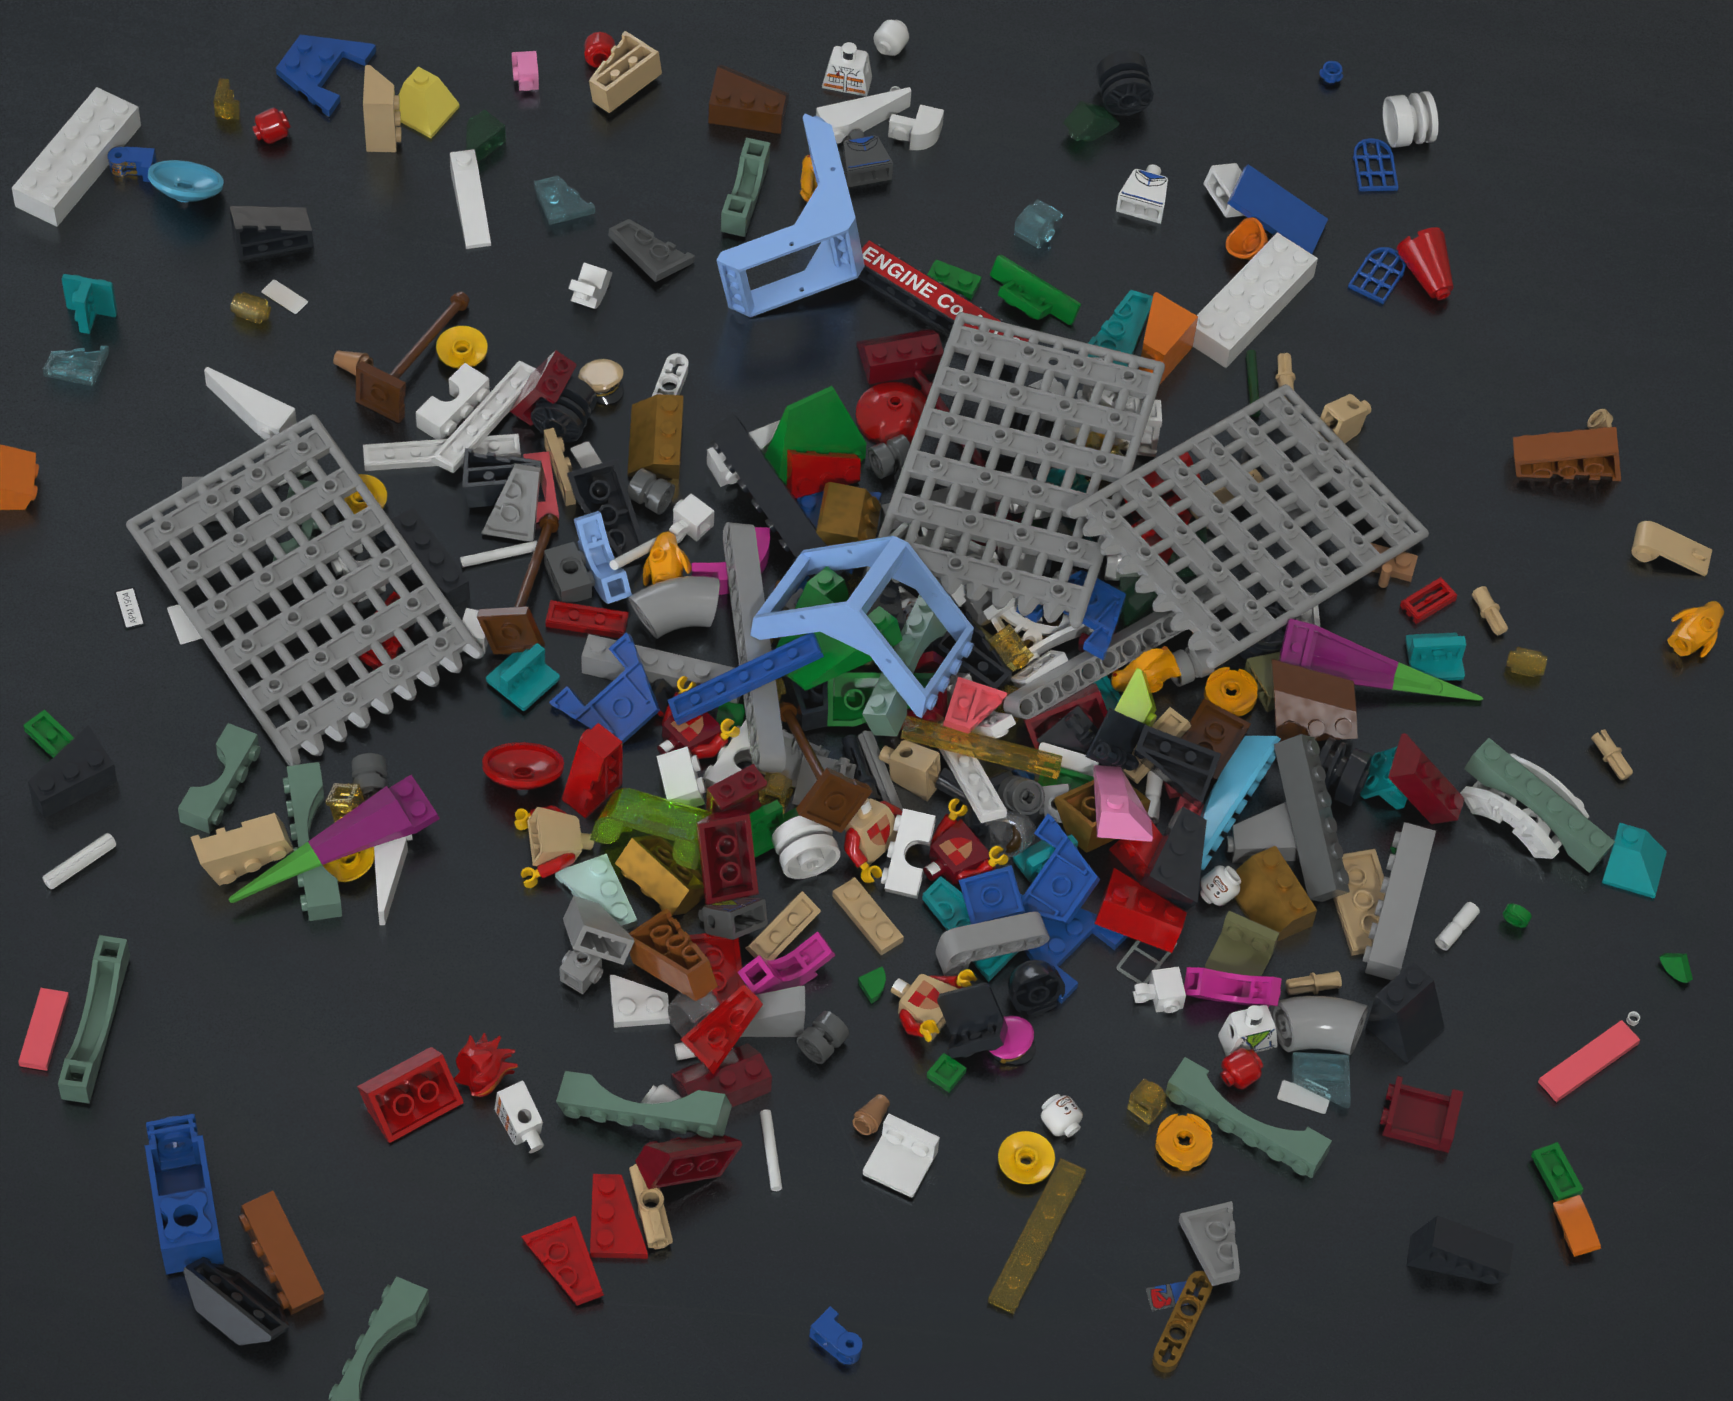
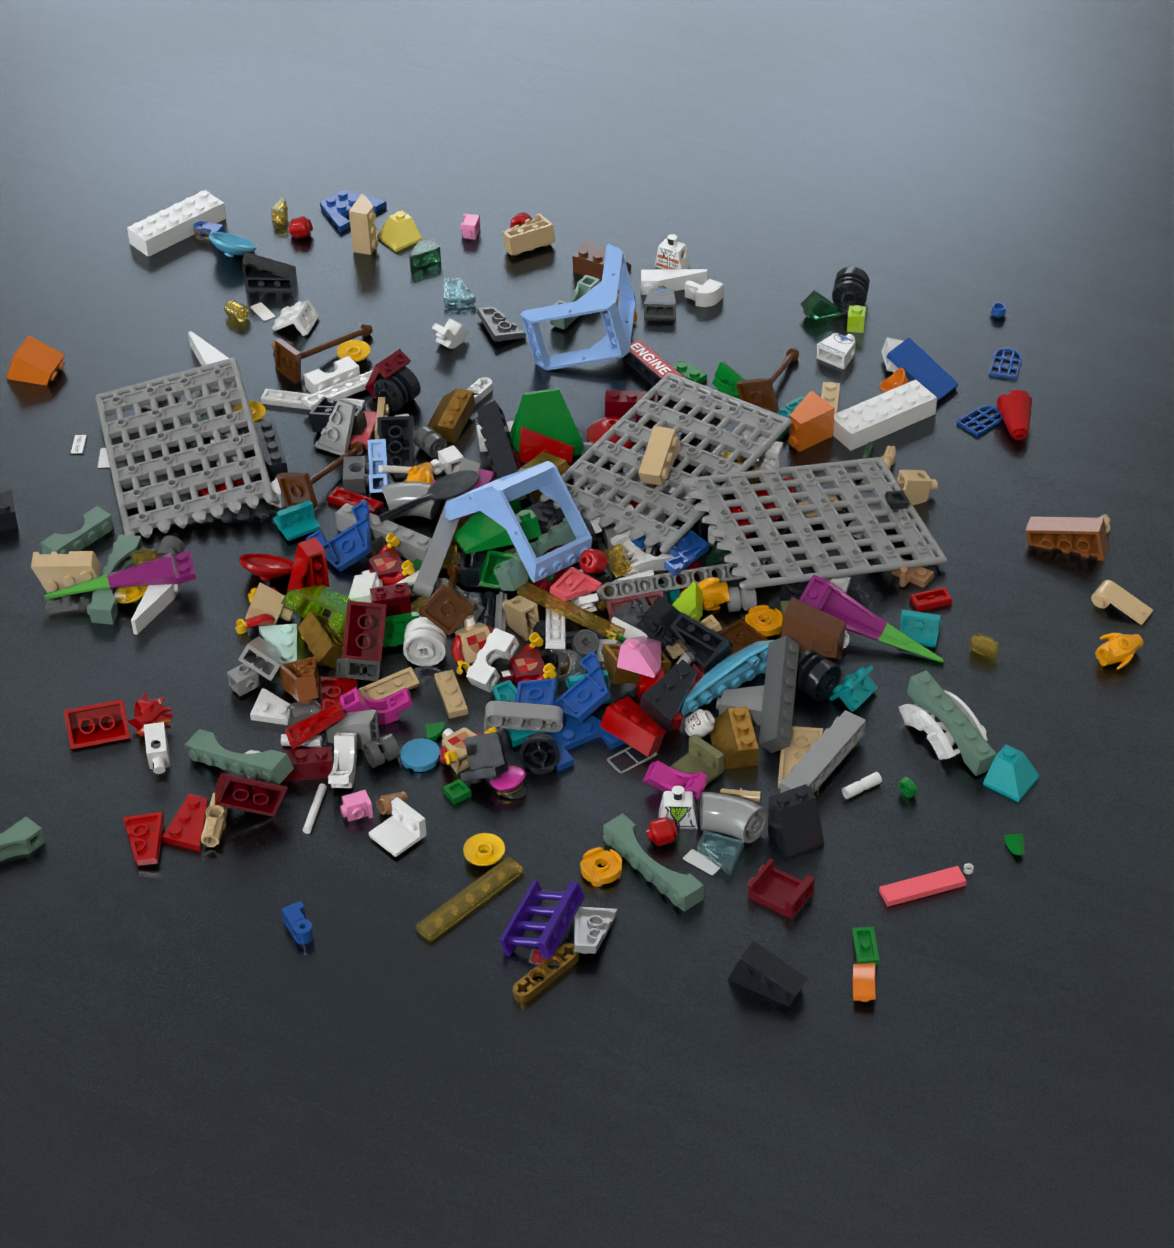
camera: 25 degrees right, 15 degrees down
clear light blue wing [43,345,109,386] -> none
teal bracket [62,274,117,334] -> none
white slope [450,149,491,249] -> none
white bar [460,540,537,568] -> none
tan piece [578,359,624,404] -> none
blue tile [668,633,824,725] -> none
white head [873,20,909,56] -> none
clear light blue brick [1014,199,1063,249] -> none
white head [1041,1094,1083,1137] -> none
clear yellow brick [1127,1078,1167,1125] -> none
white brick [1133,967,1186,1013] -> none
white wheel [1383,91,1438,148] -> none
dark red slope [1388,733,1464,824] -> none
tan axle [1472,586,1508,635] -> none
tan axle [1591,729,1633,780] -> none
none -> white bracket [272,300,319,336]
none -> white arch [328,732,357,788]
none -> bright pink brick [340,790,373,822]
none -> black piece [378,470,479,522]
none -> dark azure tile [400,738,440,772]
none -> dark purple fence [499,880,585,959]
none -> red head [579,549,607,574]
none -> tan wedge [638,426,681,486]
none -> reddish brown tile [736,348,799,412]
none -> tan plate [821,382,840,414]
none -> lime slope [847,305,867,333]
none -> black plate [885,490,910,509]

